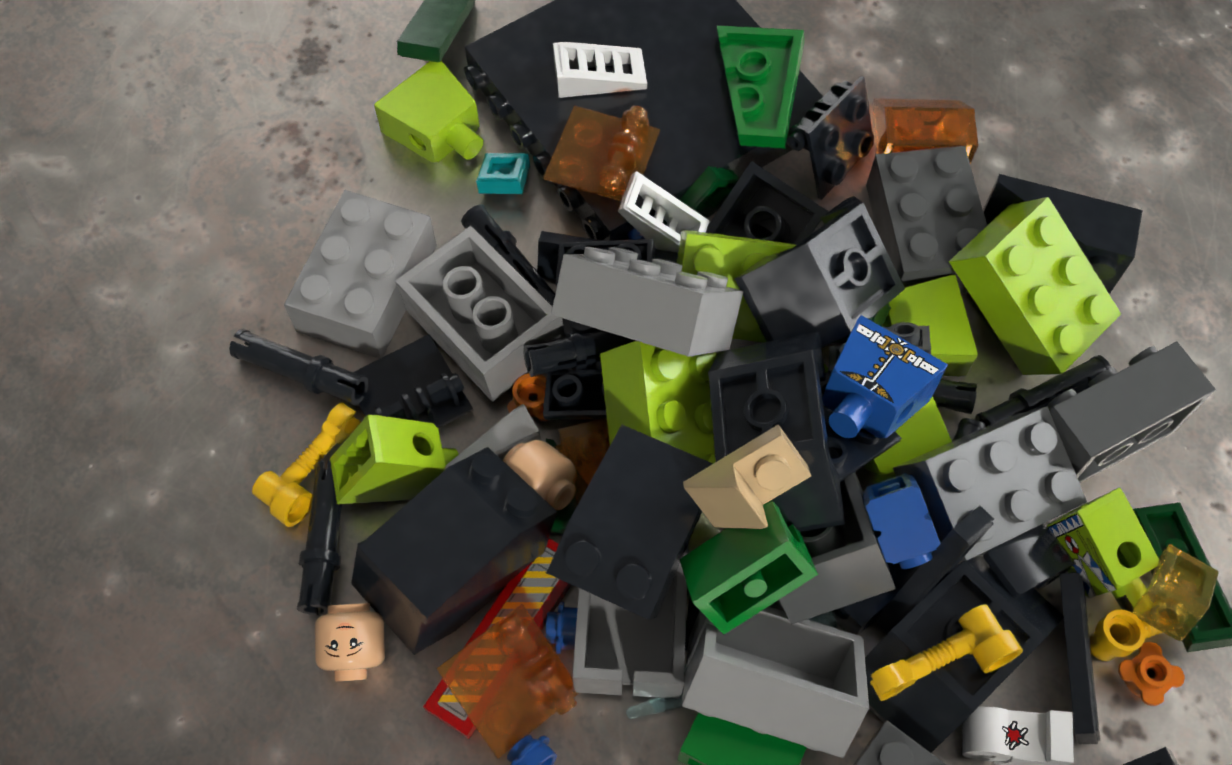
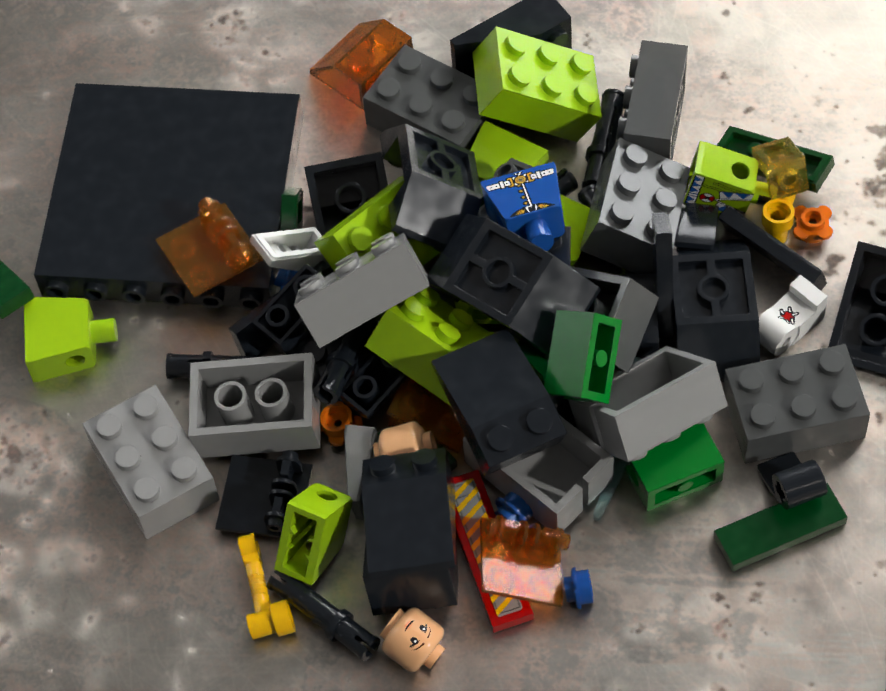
camera: 45 degrees left, 5 degrees down
black pin [229,329,369,405] -> none
teal tile [476,153,530,194] -> none
white slope [553,42,647,98] -> none
tan slope [683,424,811,529] -> none
green wing [717,26,805,149] -> none
black hinge [787,76,874,200] -> none
blue brick [862,473,941,569] -> none
yellow brick [870,604,1023,701] -> none

